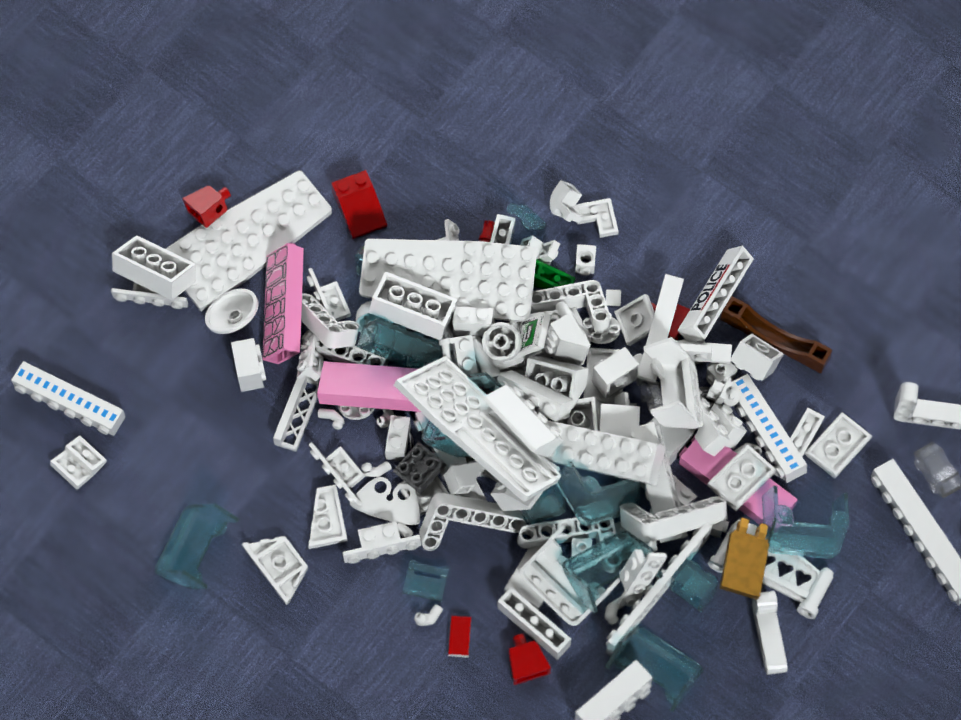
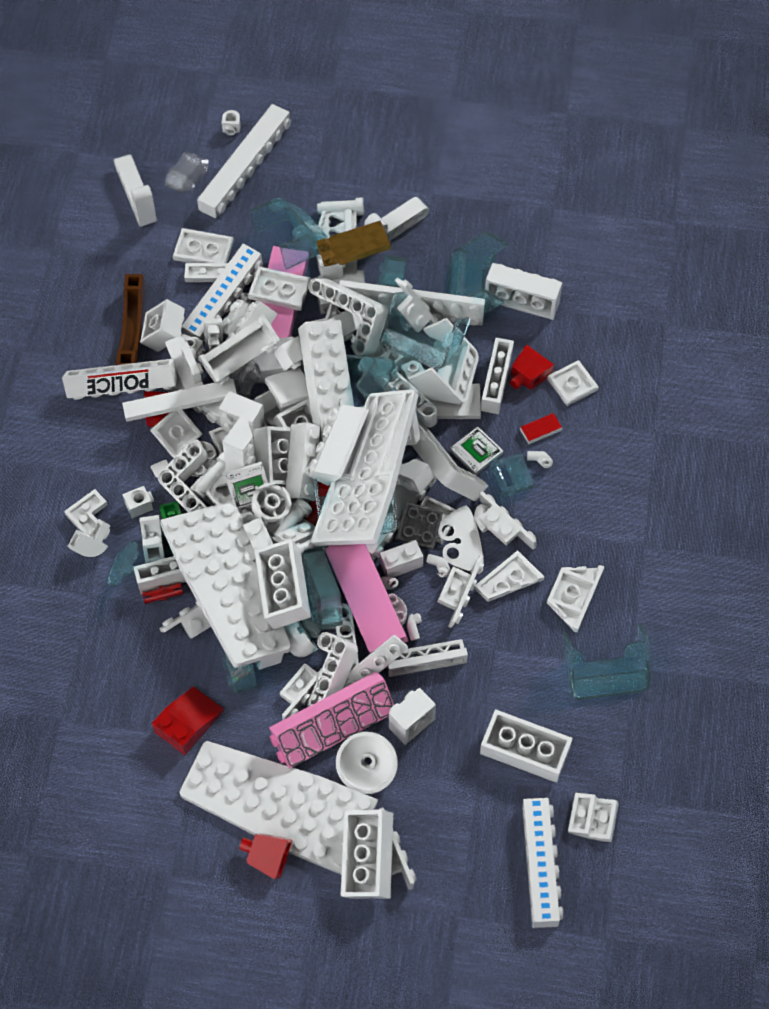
camera: 120 degrees left, 5 degrees down
none -> white tile [450,427,503,476]
none -> white brick [480,709,573,783]
none -> white tile [547,360,599,406]

